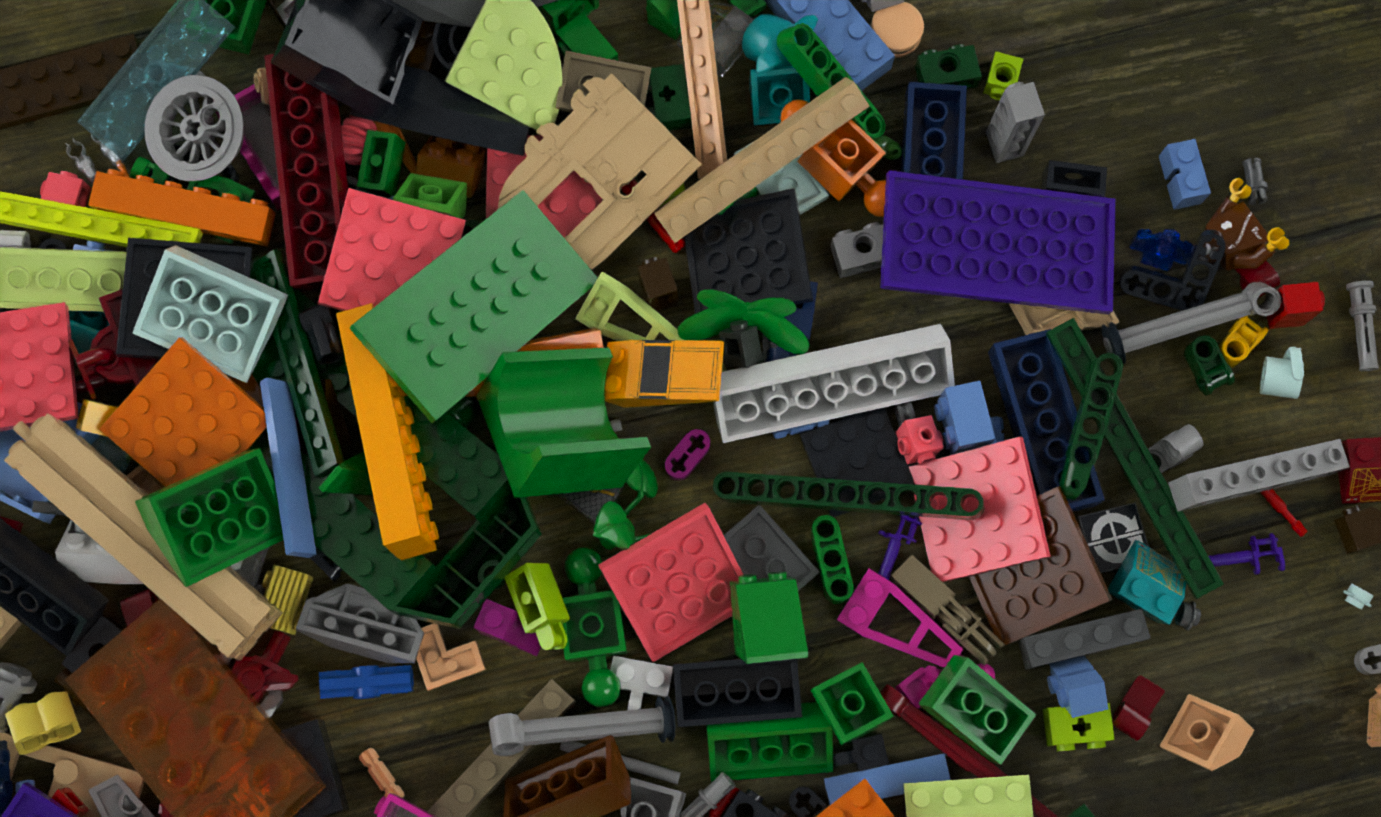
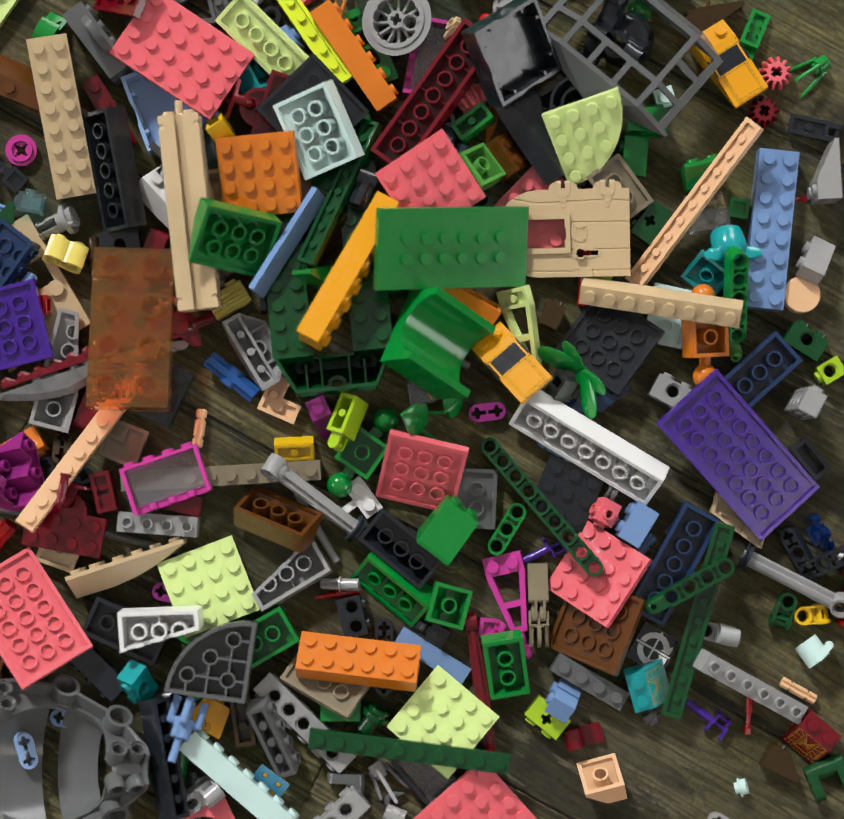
camera: 45 degrees right, 10 degrees up
none -> yellow slope [274,436,315,461]
none -> light nougat axle [779,677,817,704]

